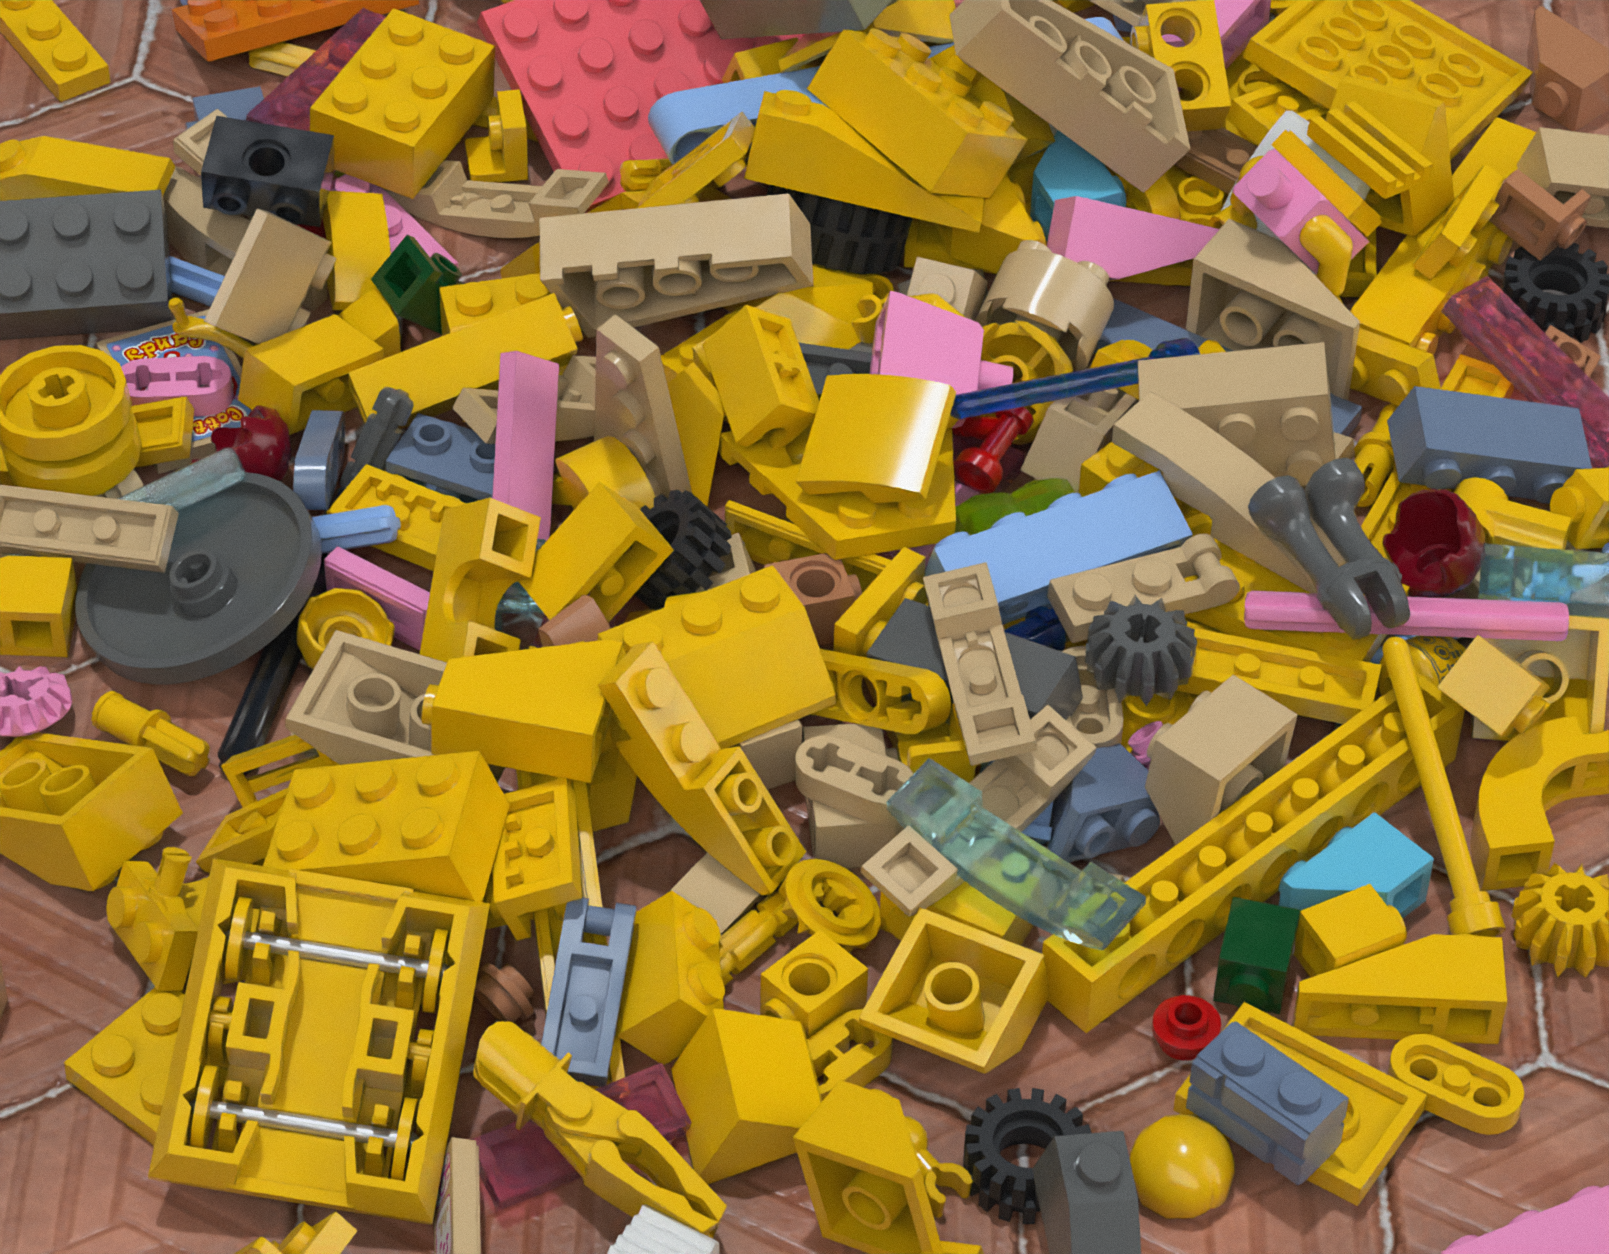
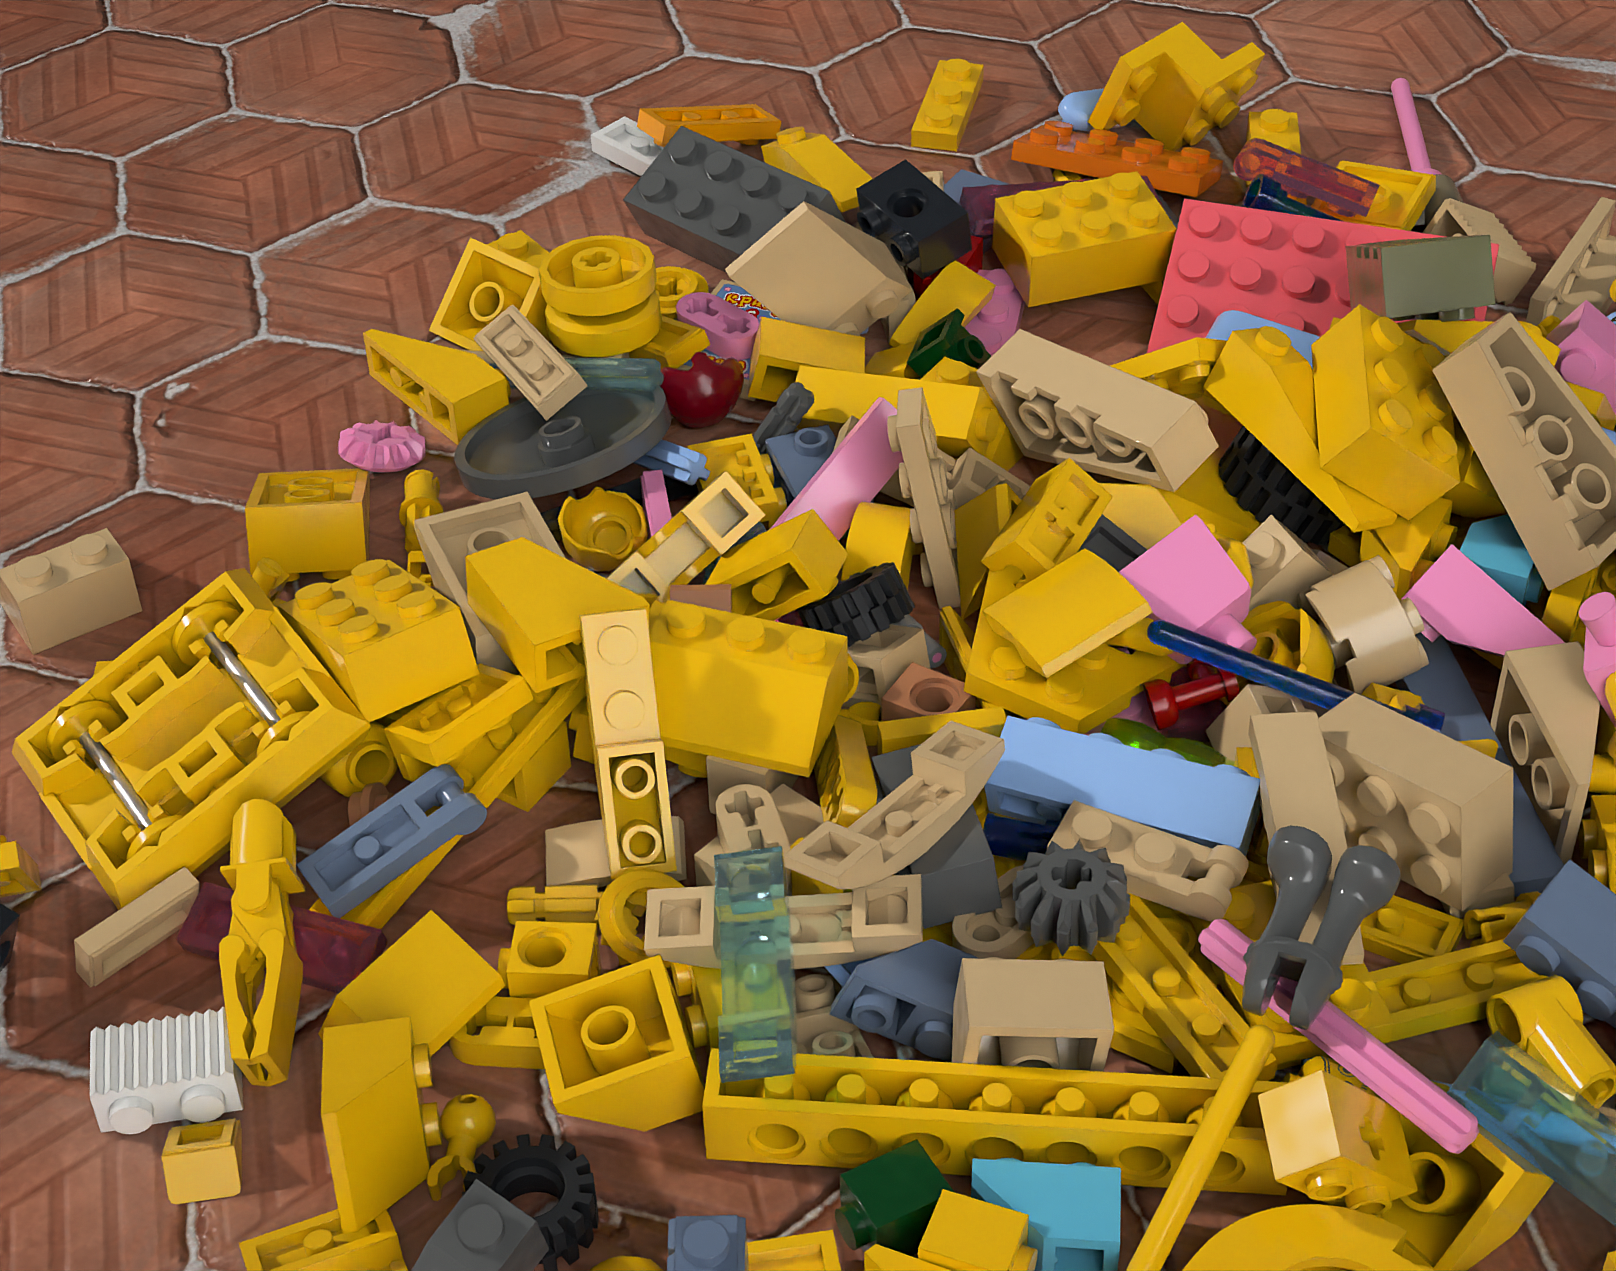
camera: 50 degrees right, 5 degrees down
sand blue beam [293,410,346,510] -> none
tan slope [385,160,609,238] -> none
yellow bracket [465,89,528,183] -> none
yellow brick [617,890,725,1065] -> none
red plate [1152,995,1221,1061] -> none
dark red hair [1382,488,1486,598] -> none

